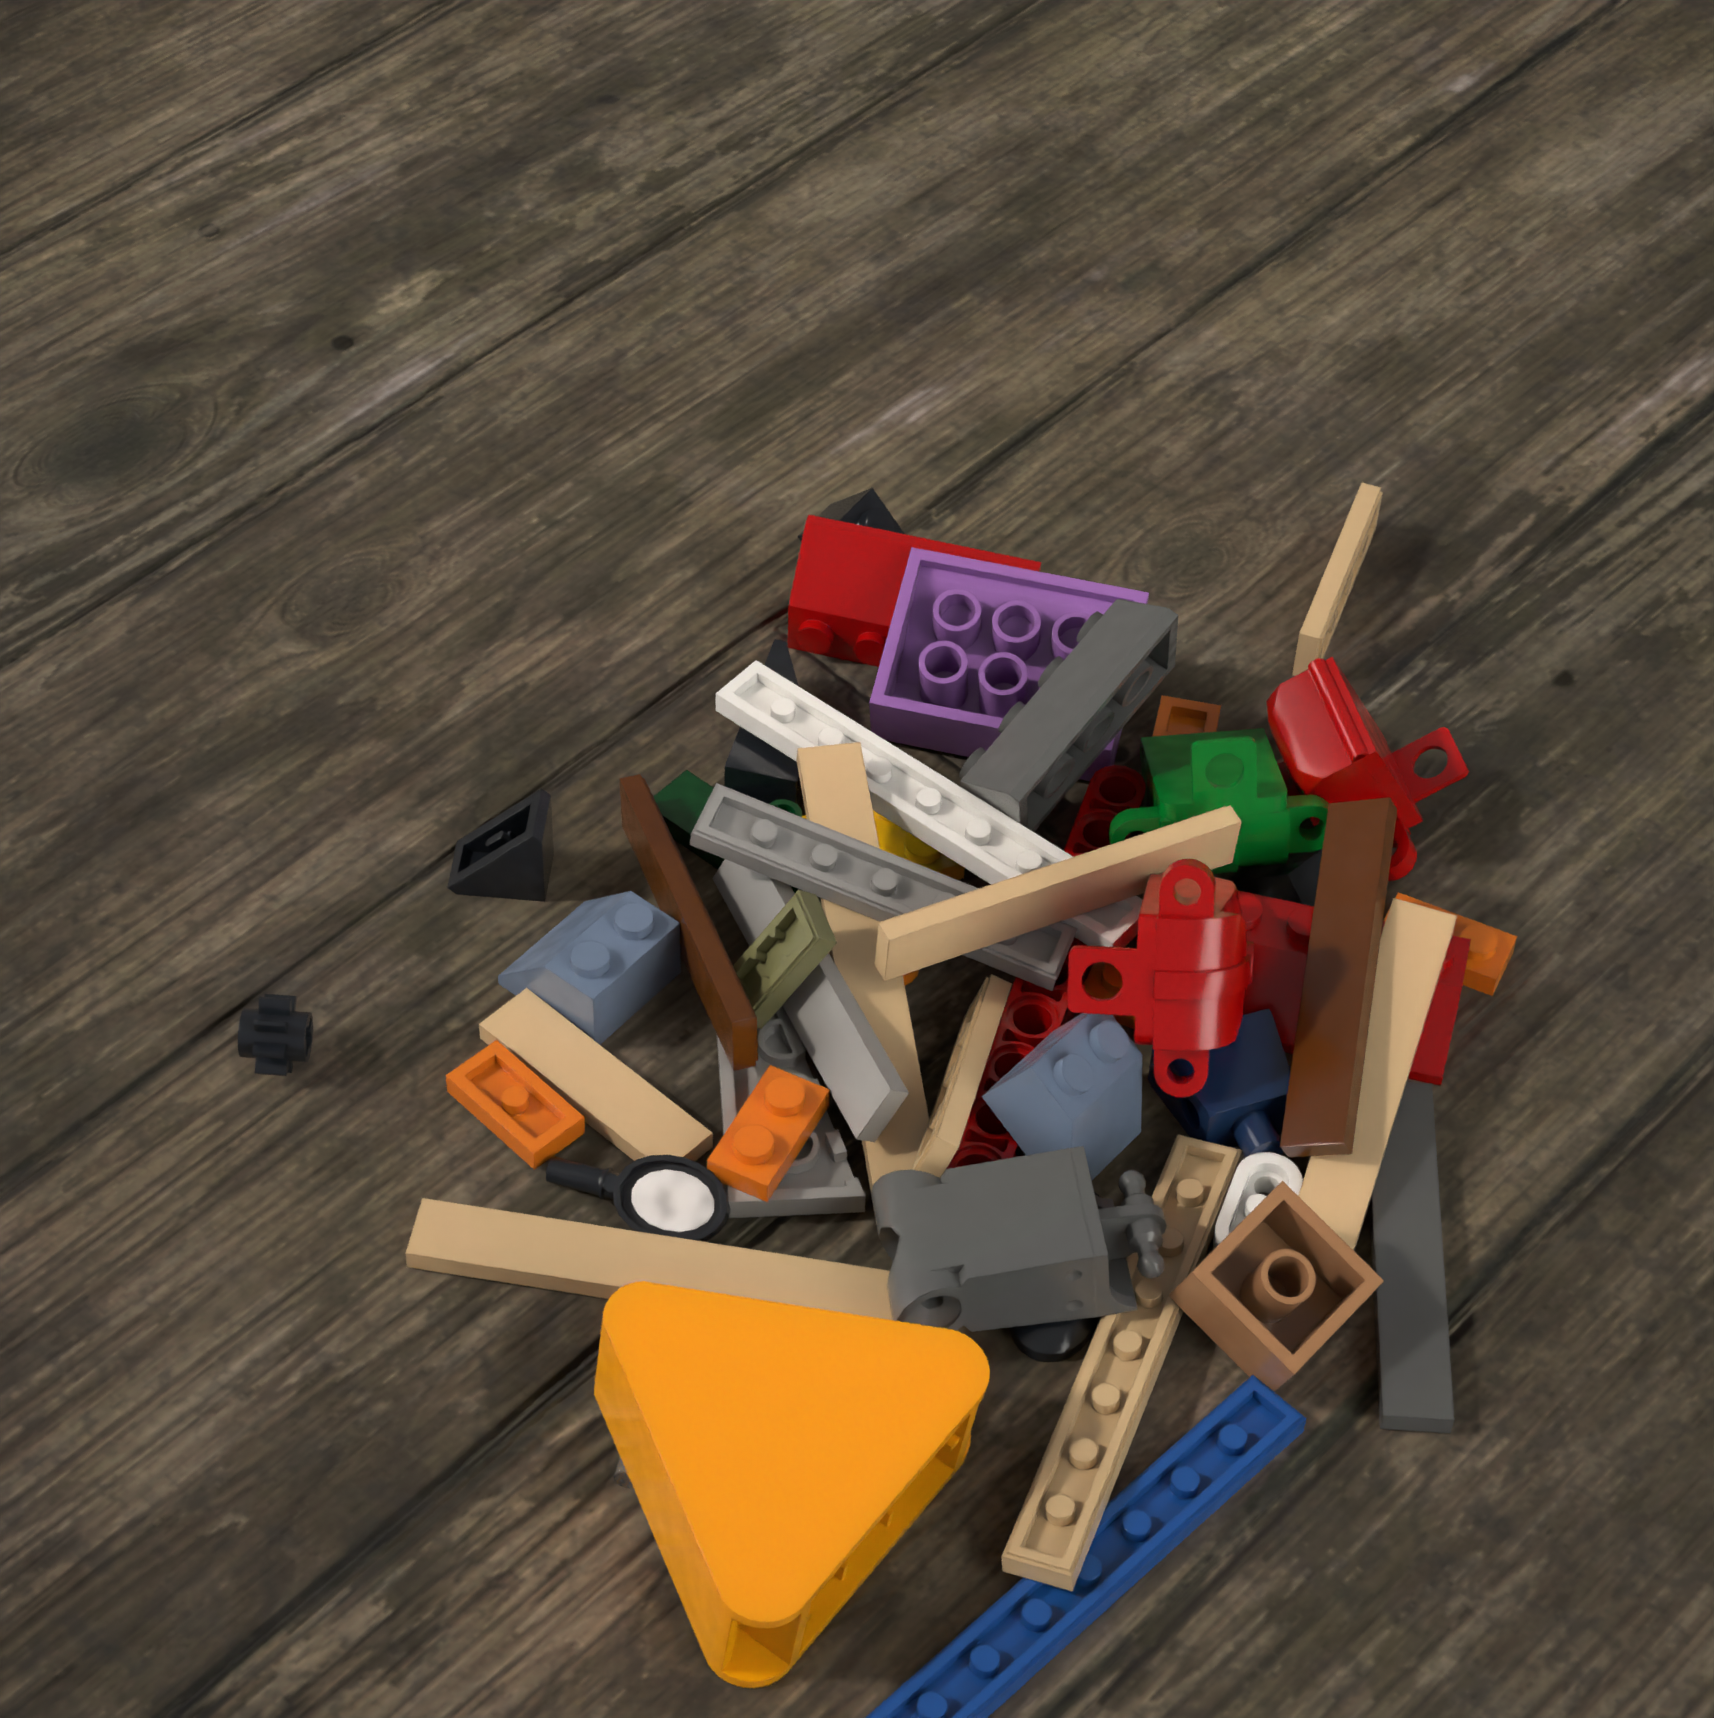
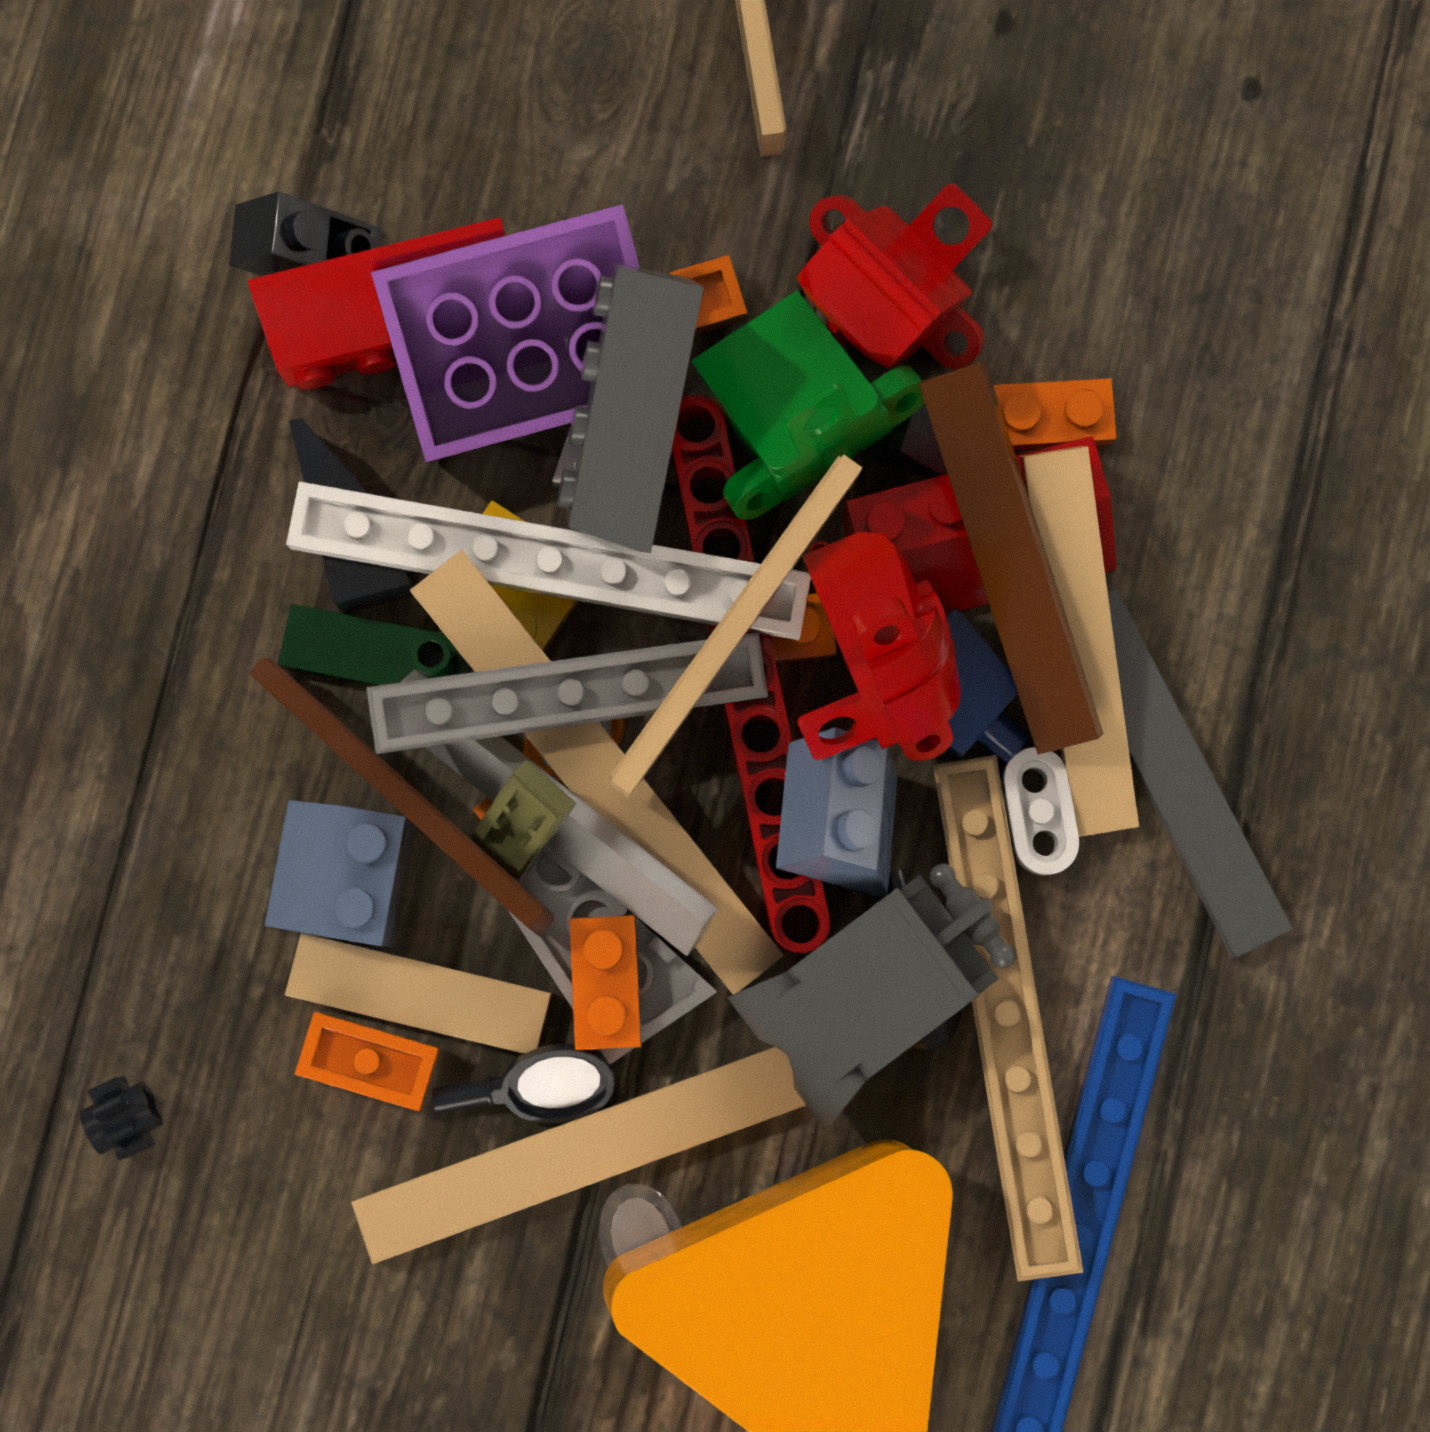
camera: 30 degrees left, 35 degrees up
black slope [447,788,554,902] -> none
tan tile [912,974,1012,1178] -> none
medium nougat brick [1168,1180,1384,1391] -> none

